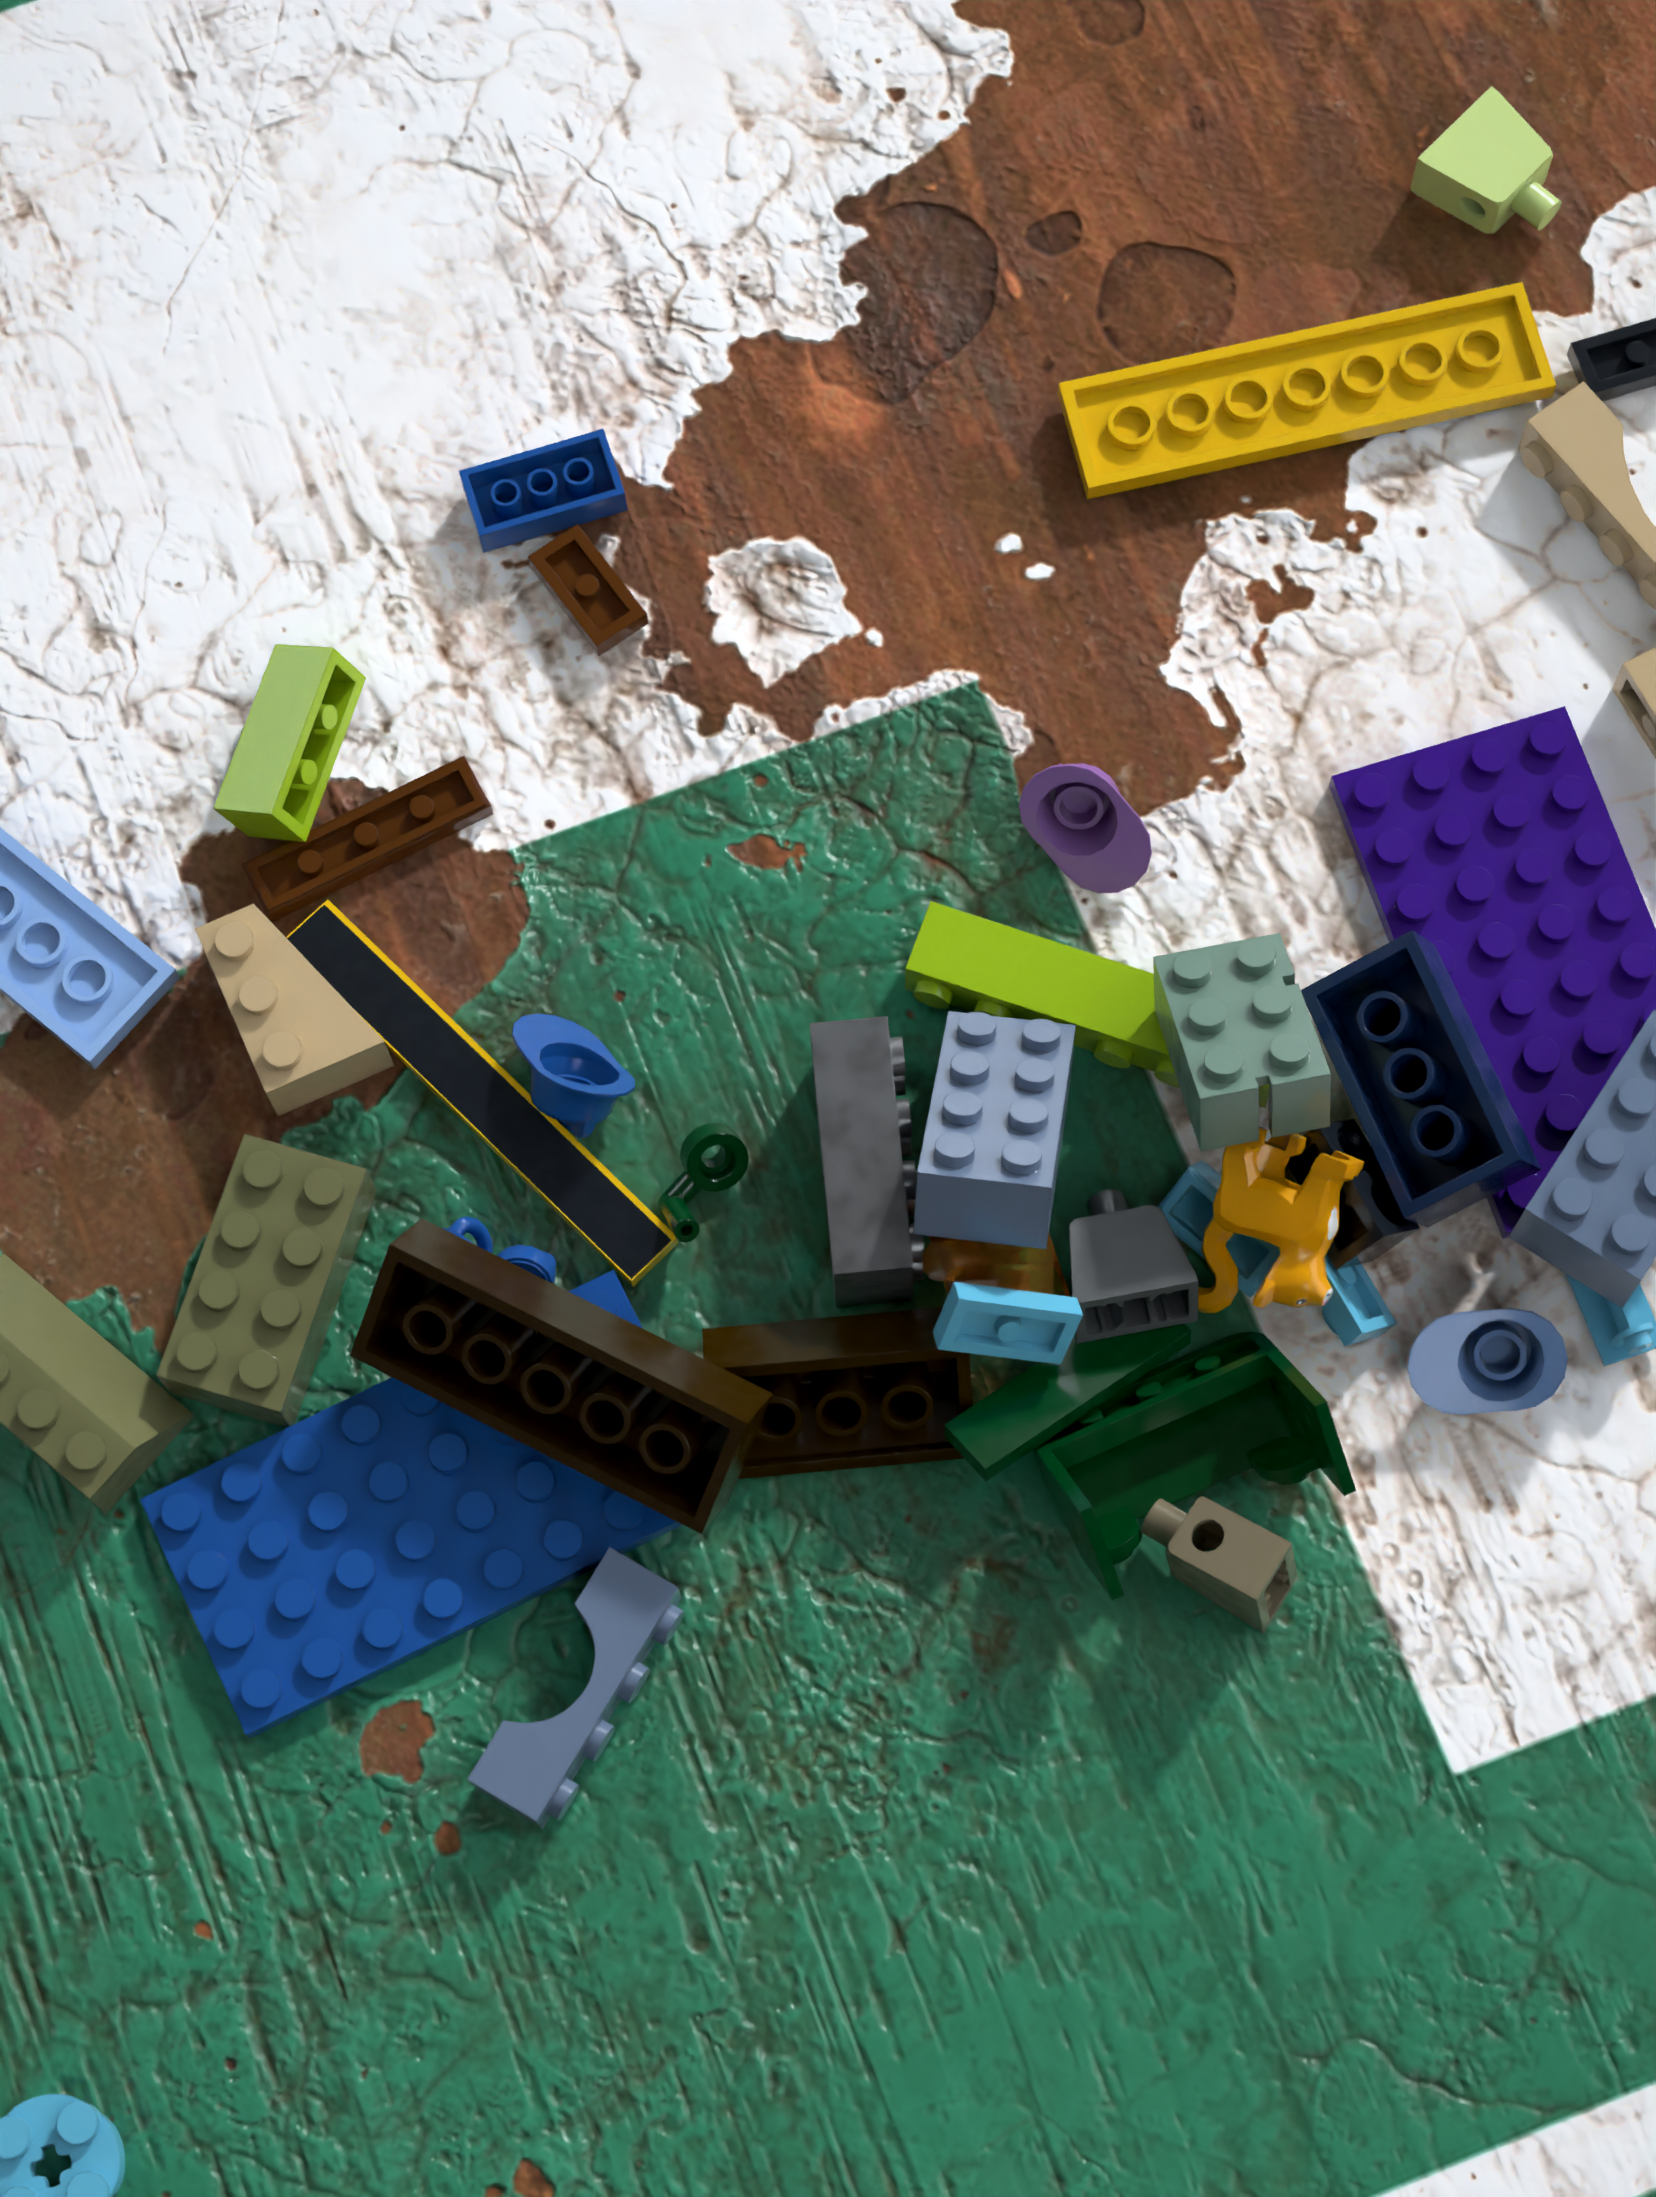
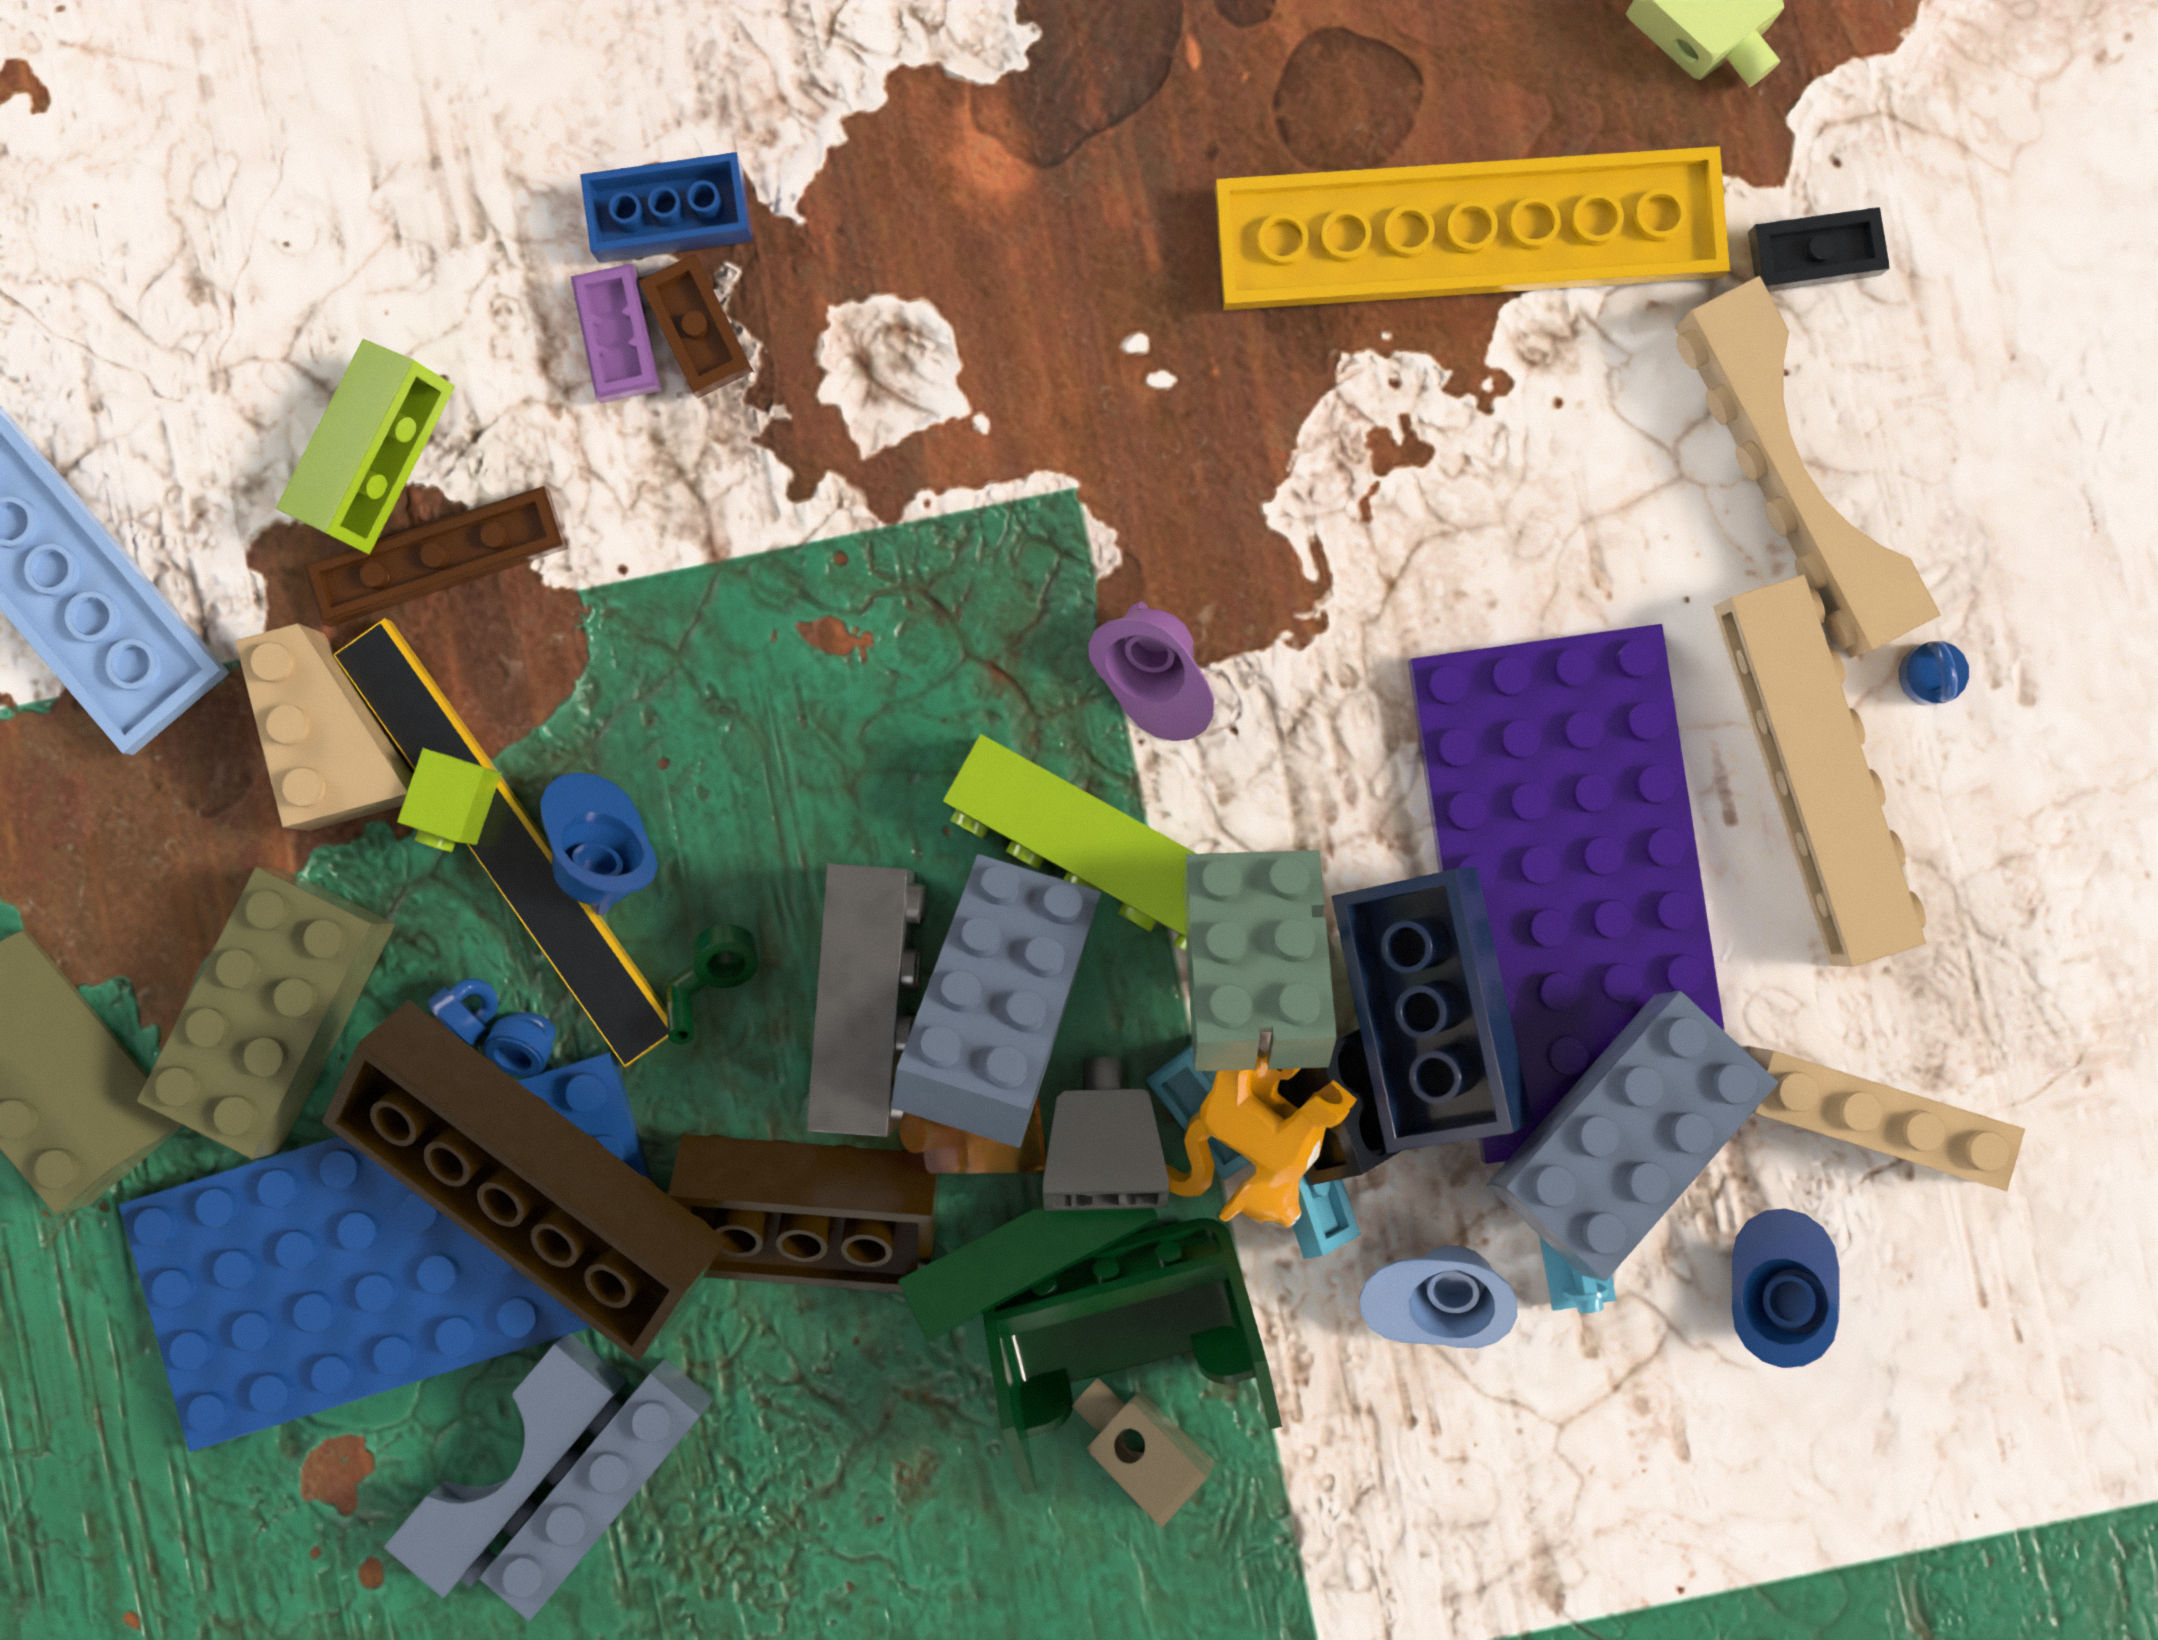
camera: 10 degrees right, 15 degrees up
medium azure plate [933,1282,1083,1365] -> none
none -> lime brick [397,748,501,852]
none -> sand blue brick [479,1358,713,1622]
none -> medium lavender plate [571,263,662,404]

